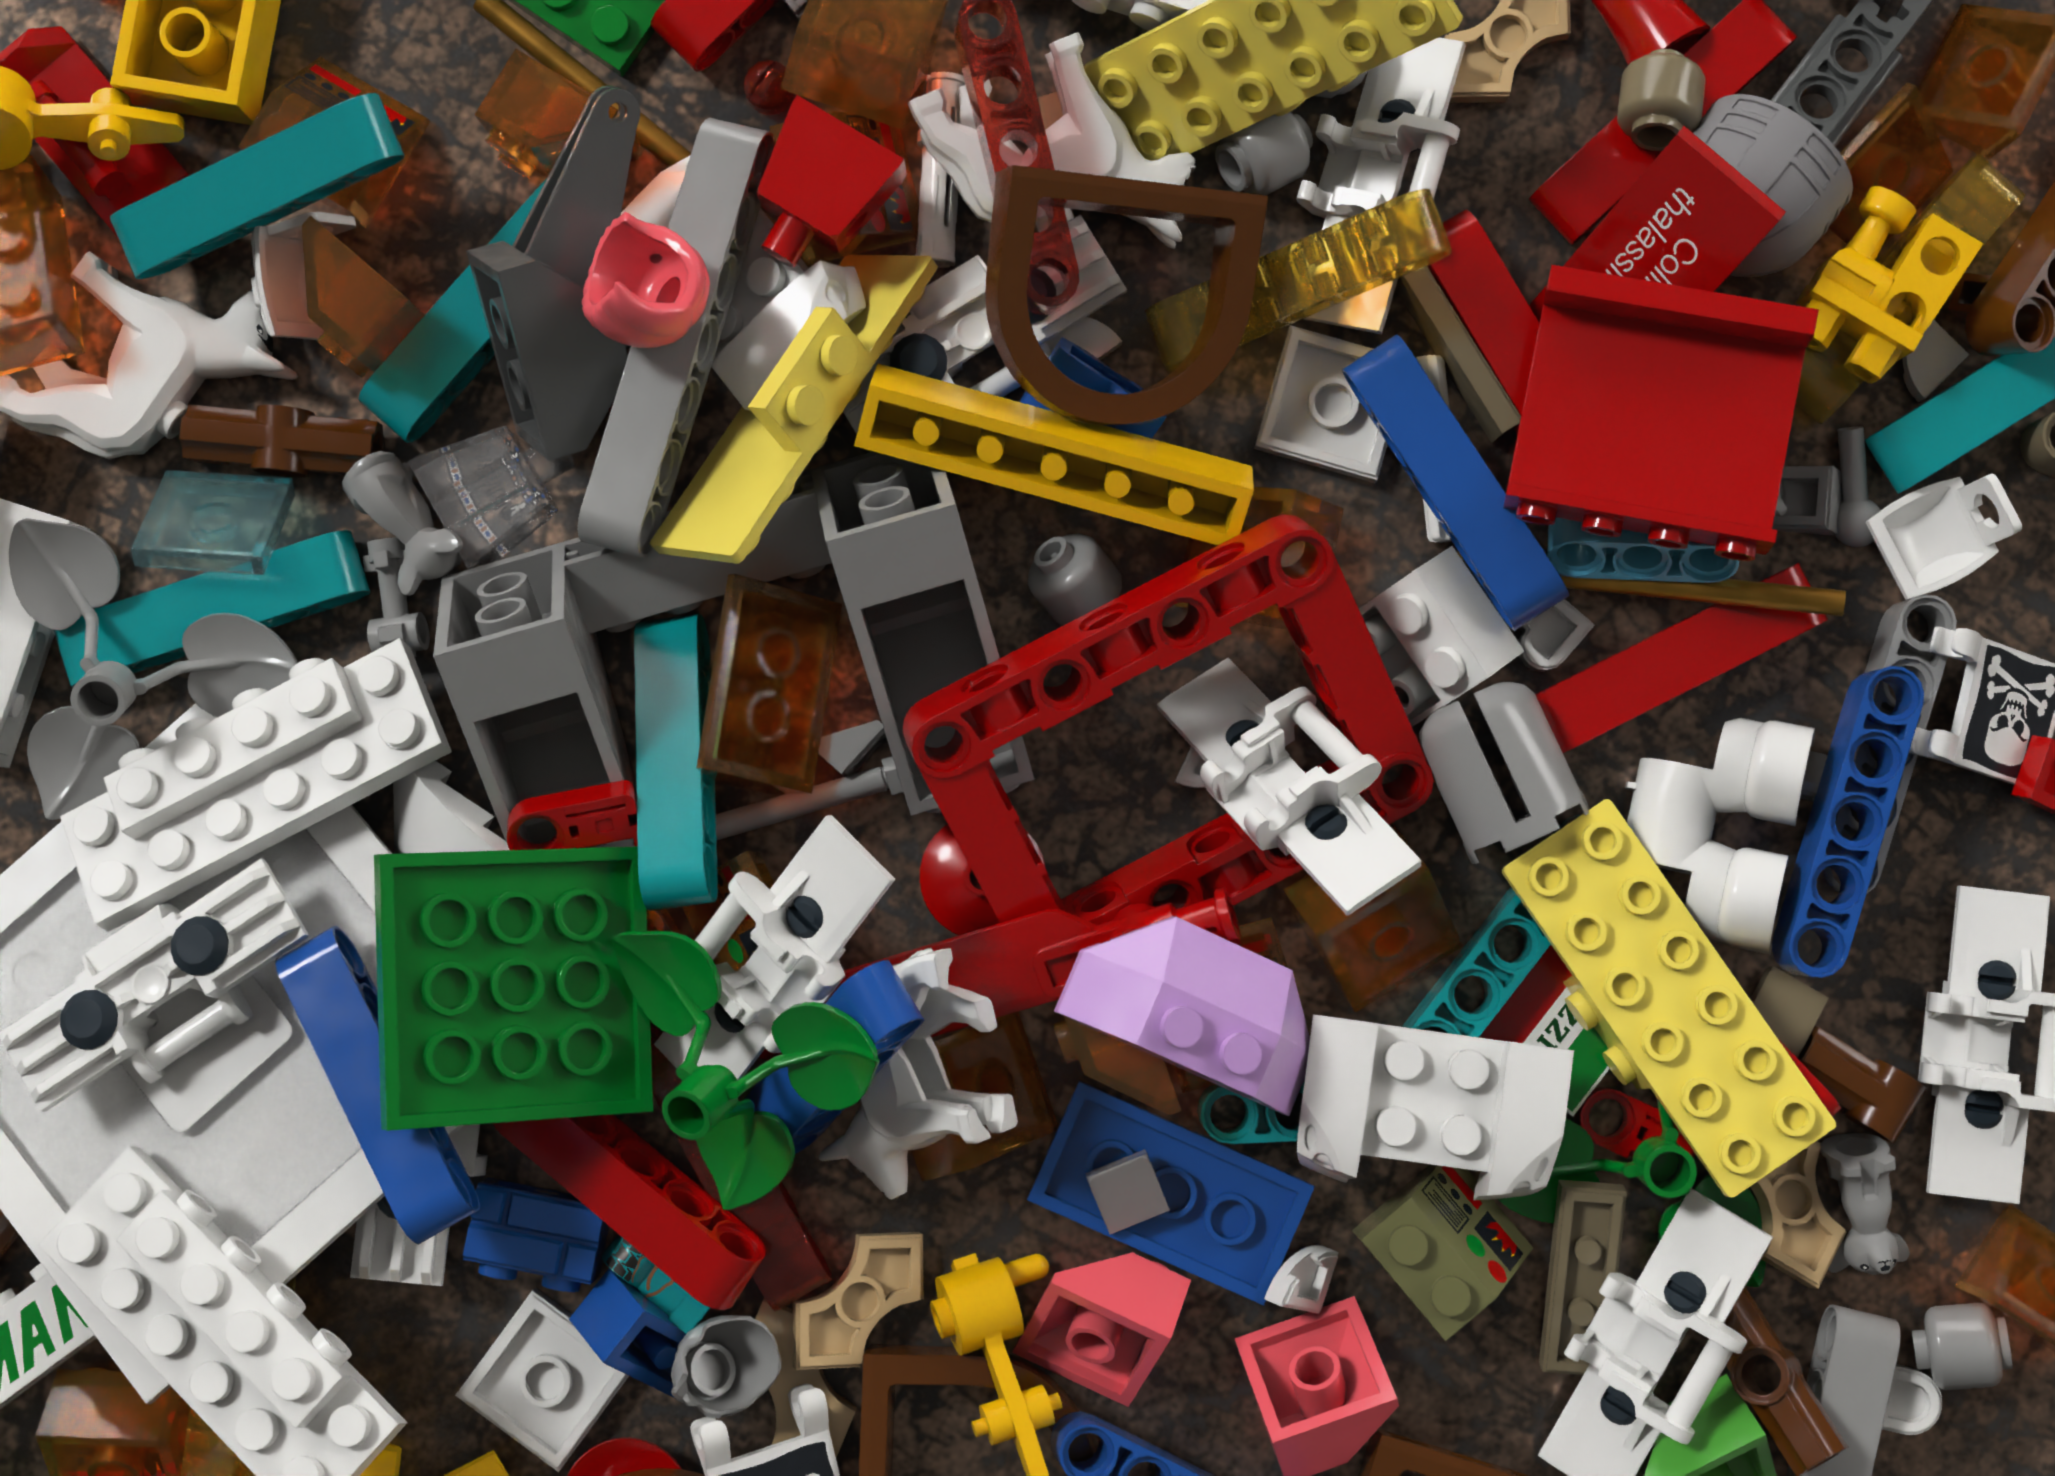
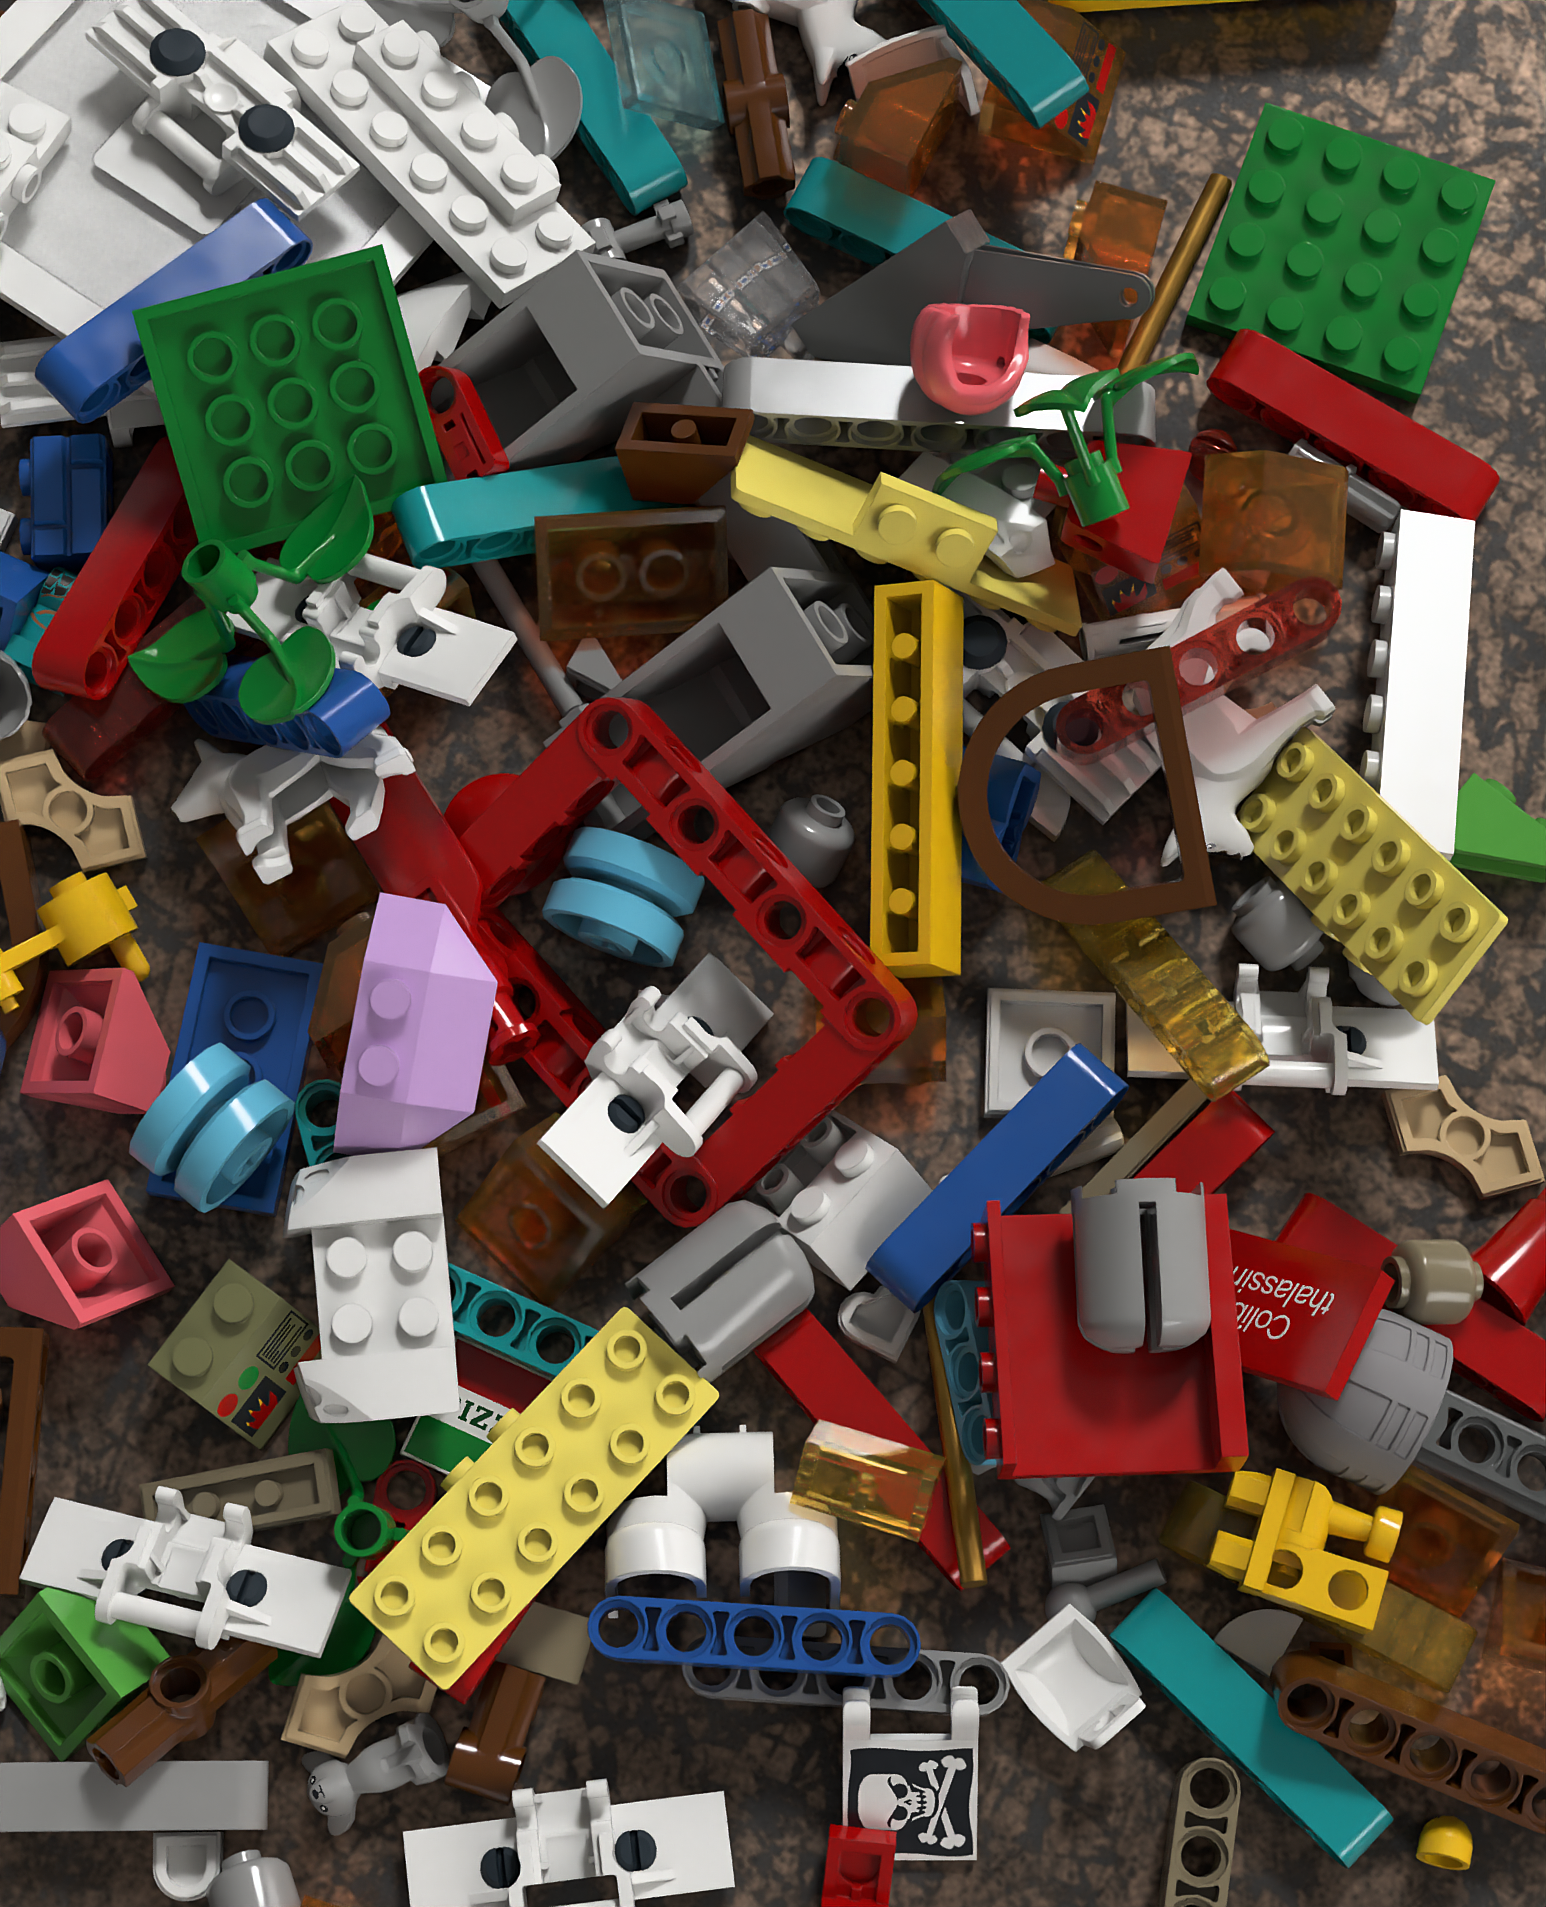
camera: 75 degrees right, 10 degrees down
light grey animal [342,451,463,596] -> none
light grey slope [1085,1149,1170,1235] -> none
white tile [1264,1245,1339,1314] -> none
none -> medium azure wheel [129,1043,295,1213]
none -> medium azure wheel [542,827,705,968]
none -> reddish brown slope [615,402,755,505]
none -> clear yellow hinge [790,1419,946,1542]
none -> green plant [932,353,1199,527]
none -> light grey cylinder [1070,1178,1211,1354]

